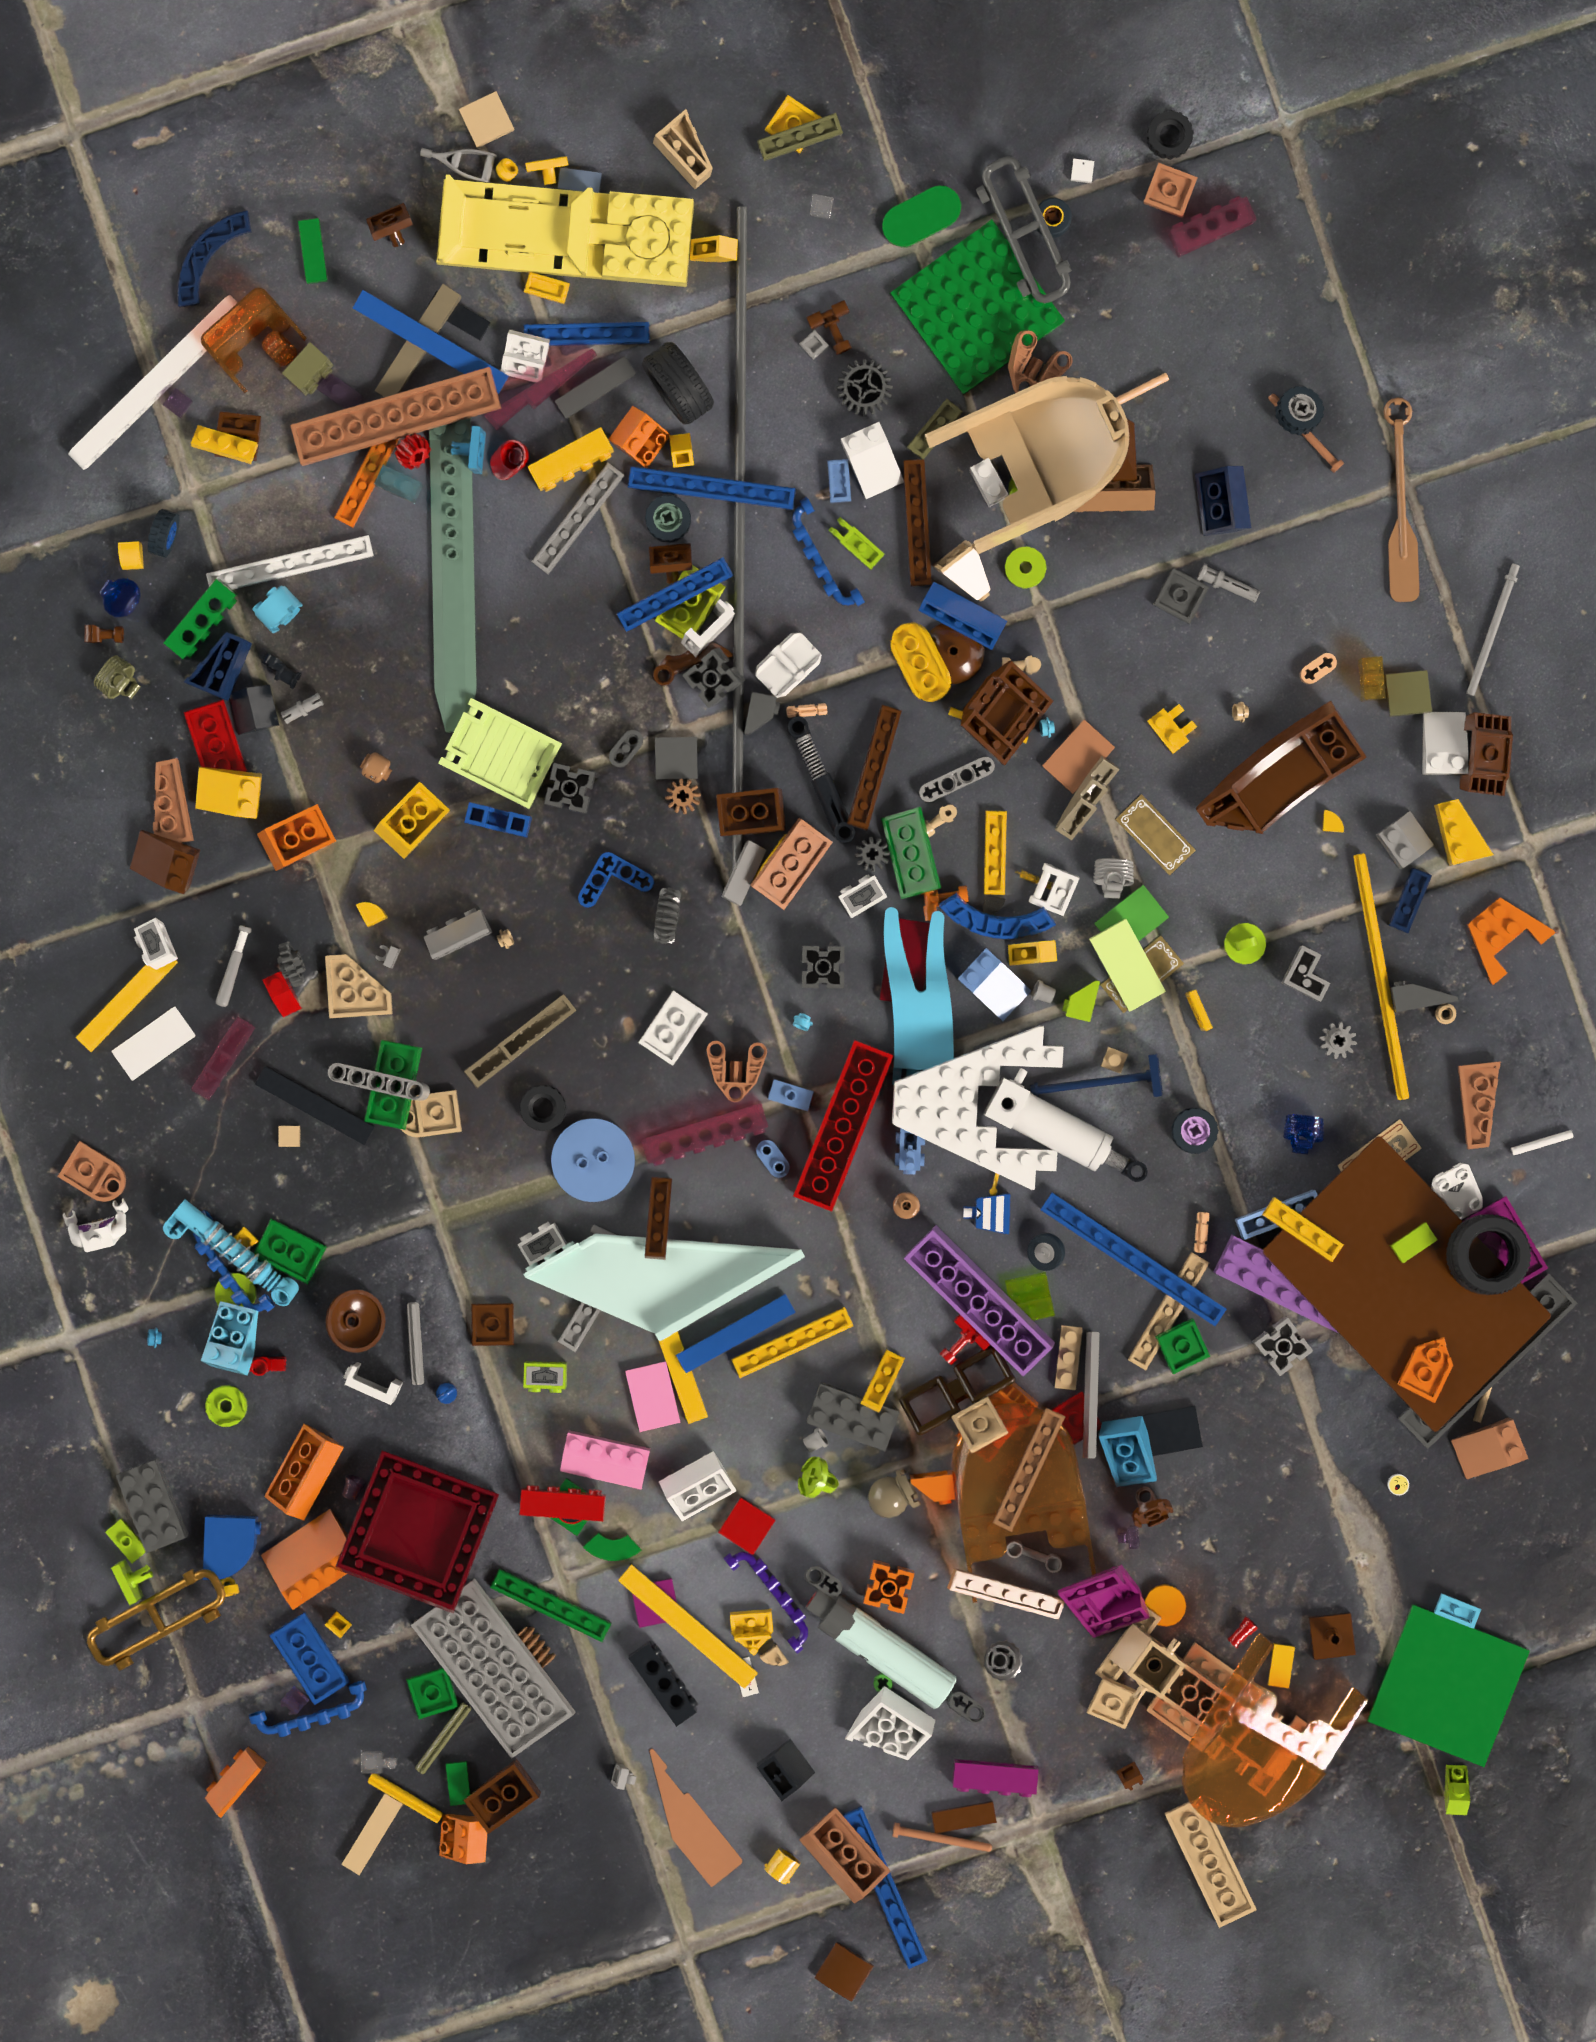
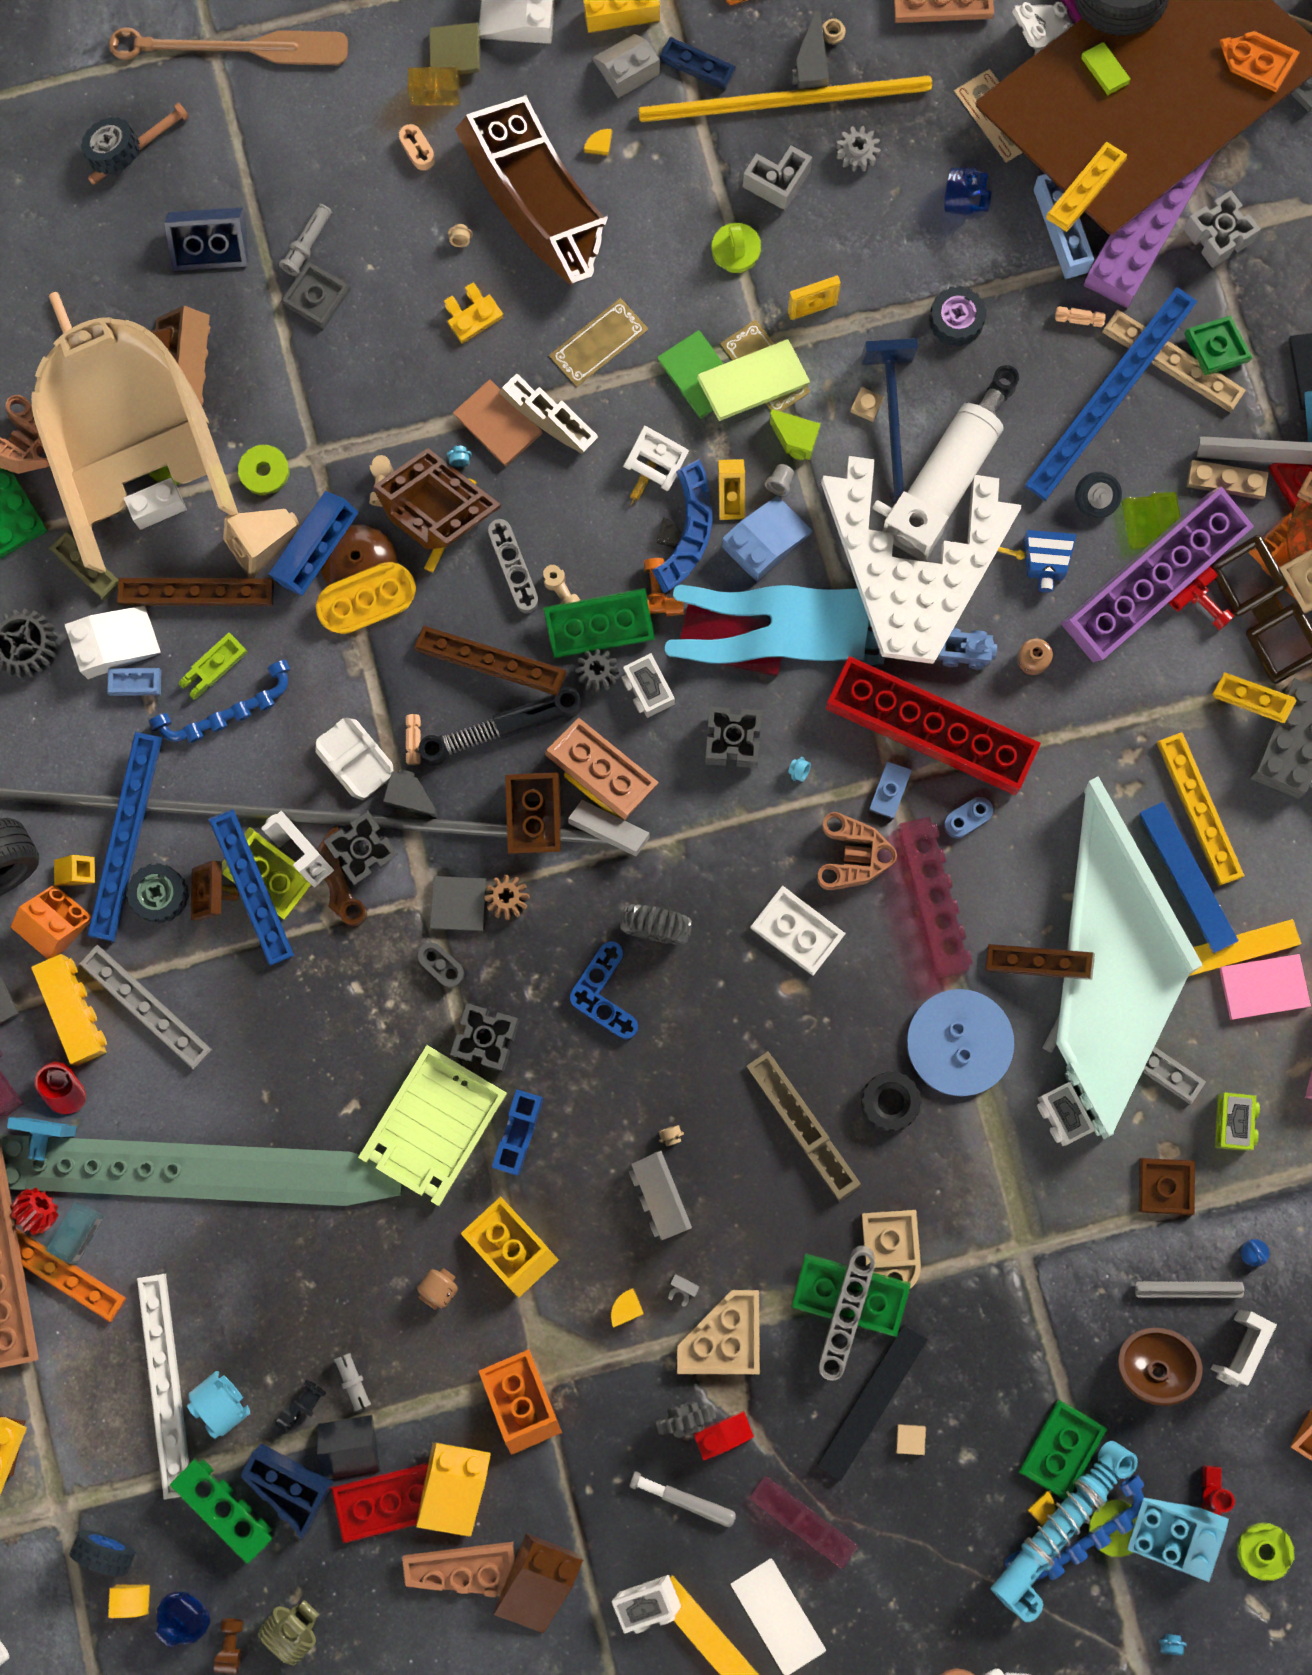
camera: 85 degrees left, 10 degrees down
yellow tile [984,811,1007,895] -> none
light grey piece [1093,858,1134,899] -> none

